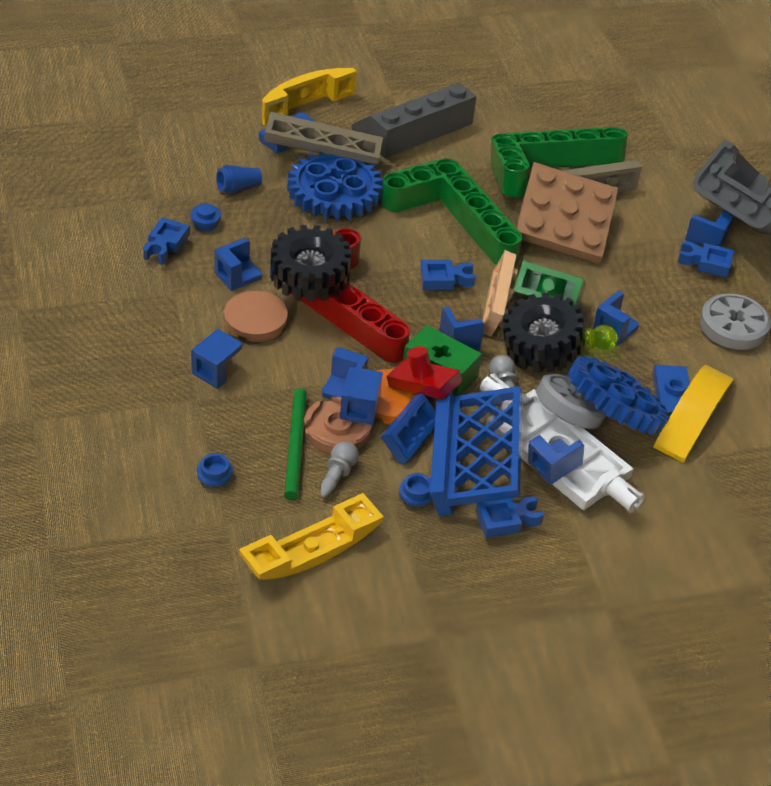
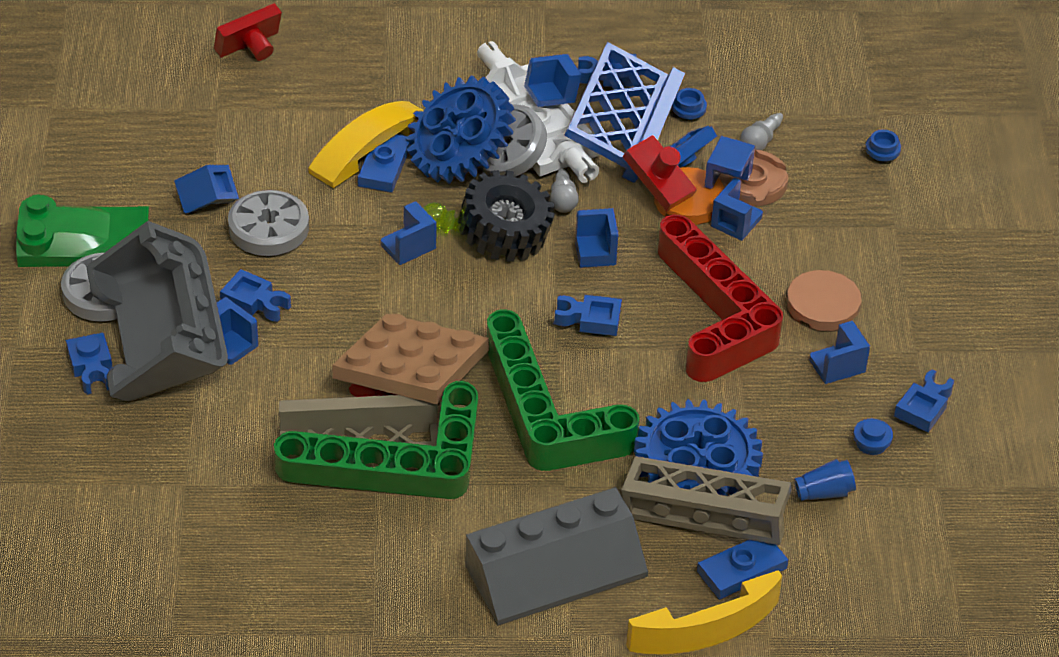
camera: 165 degrees left, 0 degrees up
blue panel [191,329,242,389] -> none
yellow slope [239,493,384,580] -> none
black bush [270,225,352,302] -> none
green bar [284,388,307,500] -> none
green brick [403,325,482,396] -> none
light nougat plate [482,250,518,337] -> none
green brick [513,261,586,306] -> none

